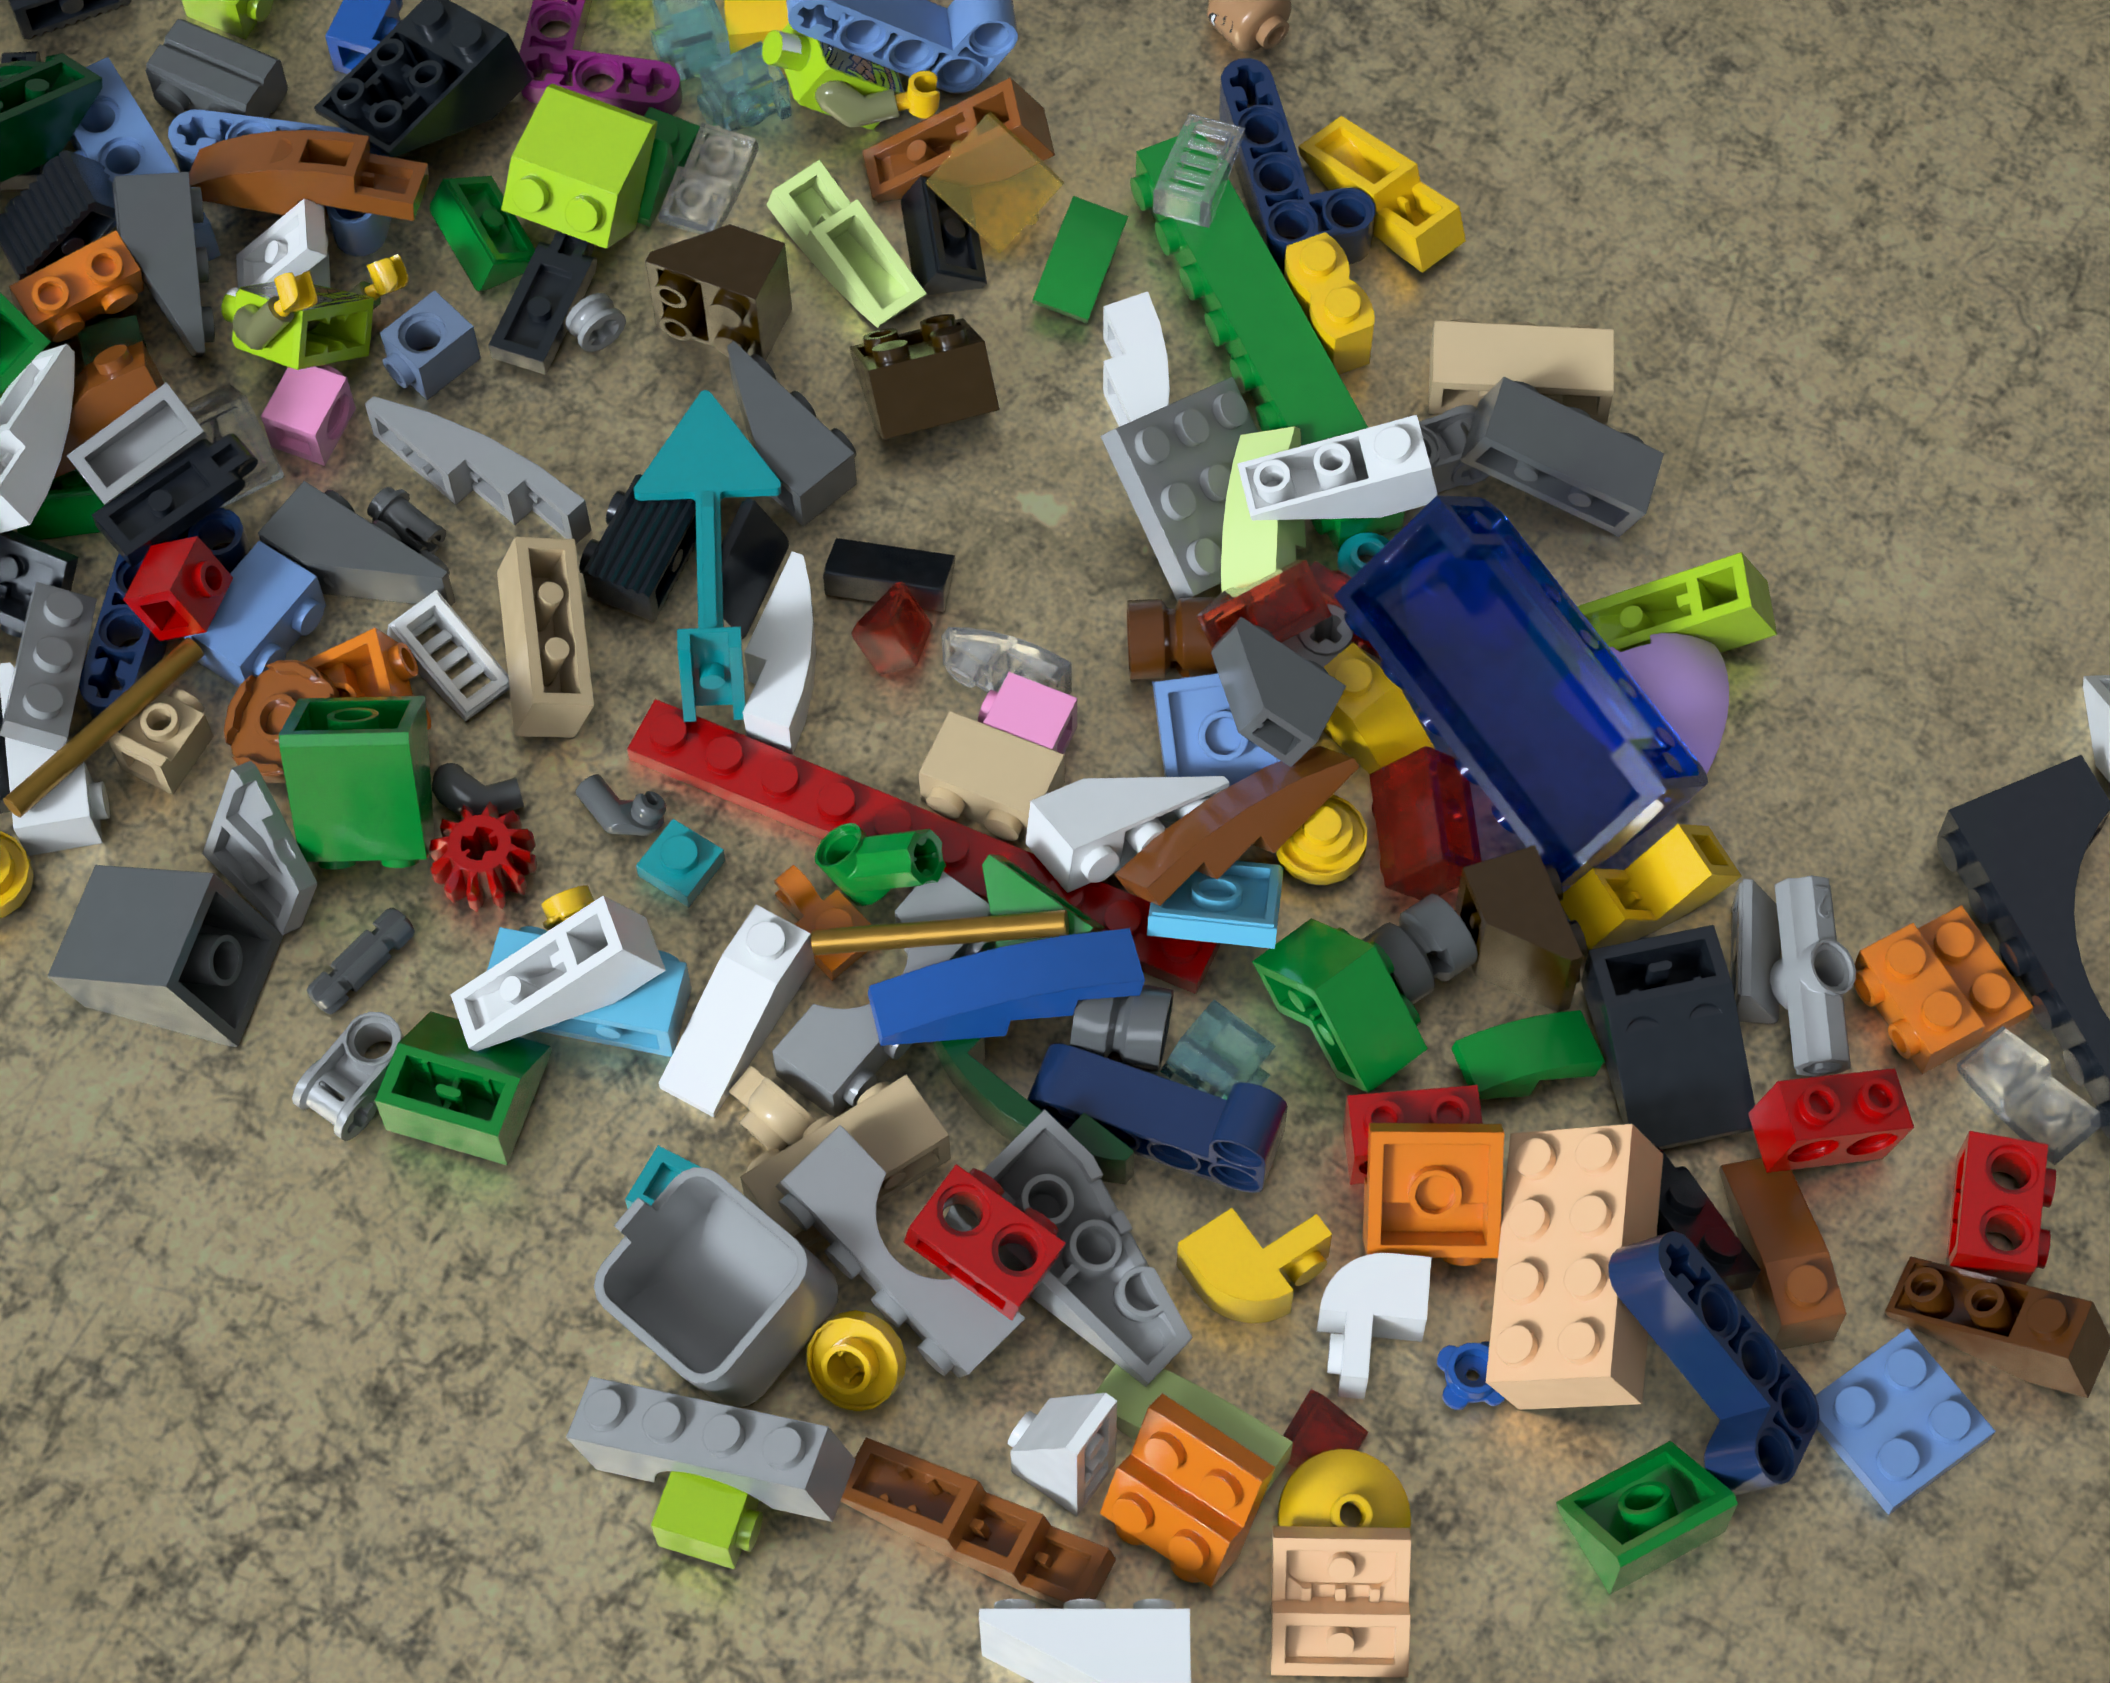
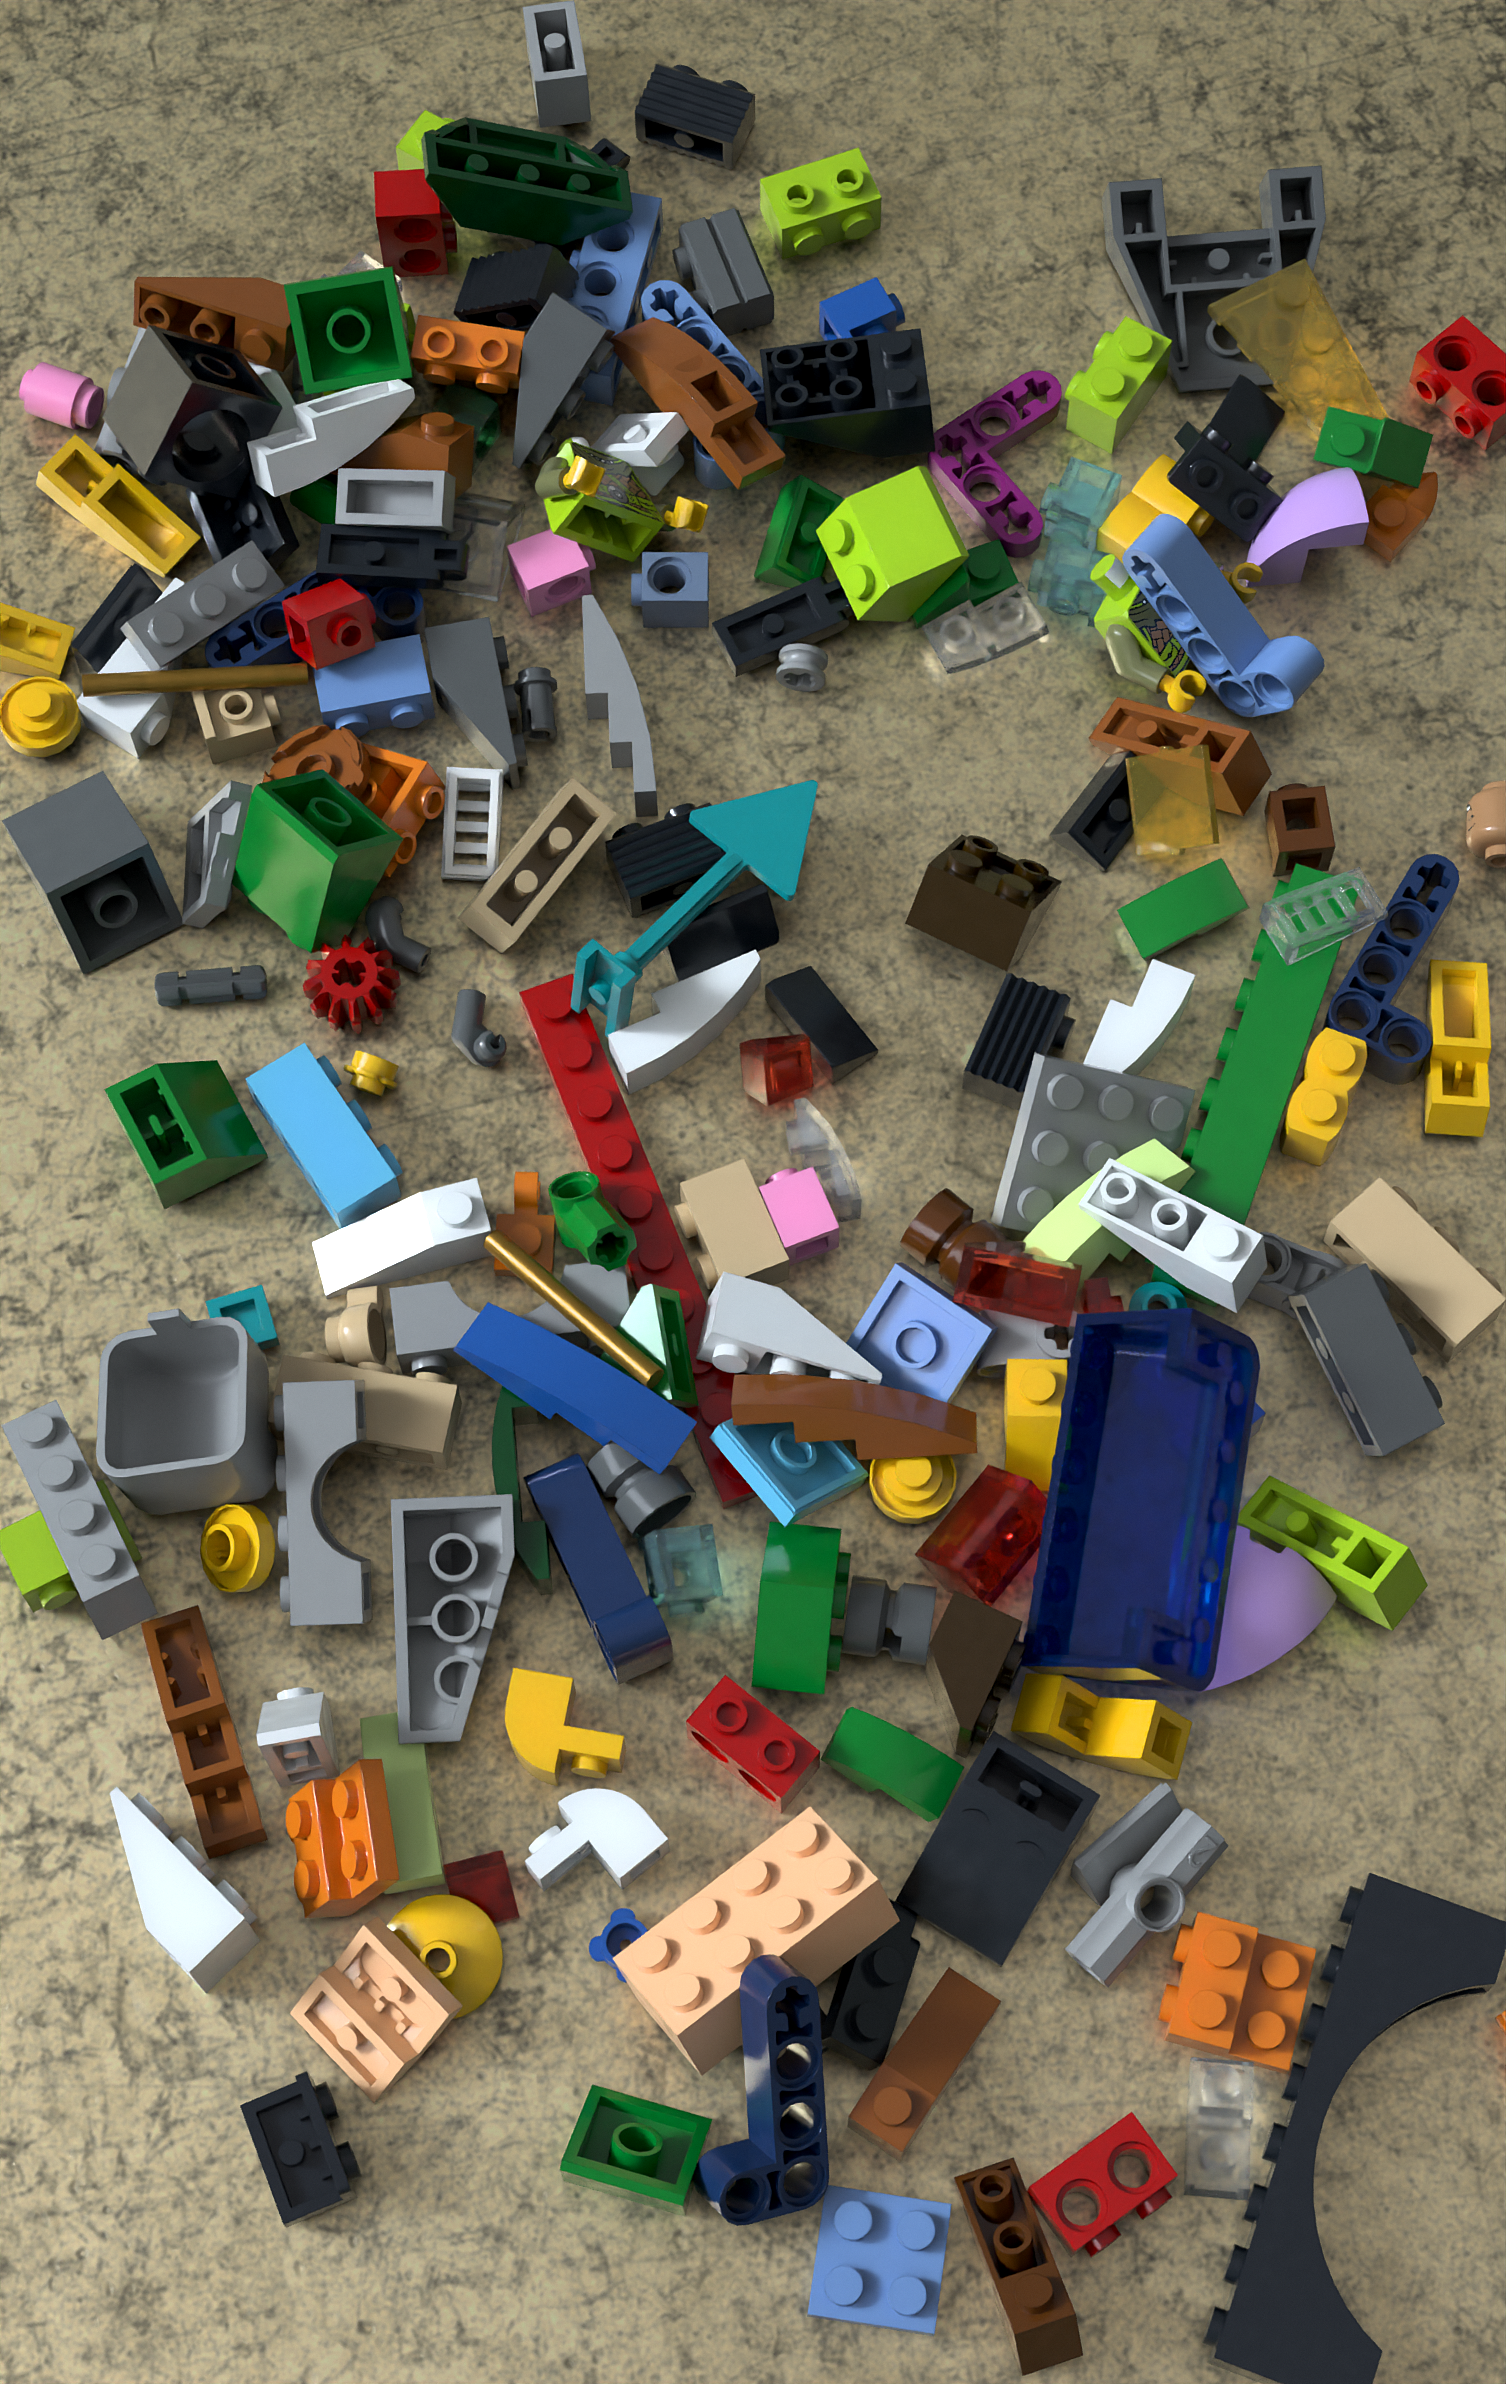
camera: 45 degrees right, 5 degrees up
light grey piece [292,1012,404,1141] -> none
white slope [450,896,666,1051] -> none
teal plate [636,819,726,908] -> none
dark brown slope [645,224,792,361] -> none
dark grey slope [727,341,857,527] -> none
yellowish green slope [766,160,927,328] -> none
red brick [903,1164,1066,1321] -> none
dark grey slope [1211,617,1346,767] -> none
orange plate [1363,1123,1504,1266] -> none
red brick [1748,1068,1914,1173] -> none
none -> black brick [962,973,1076,1111]
none -> reddish brown brick [1264,783,1336,876]

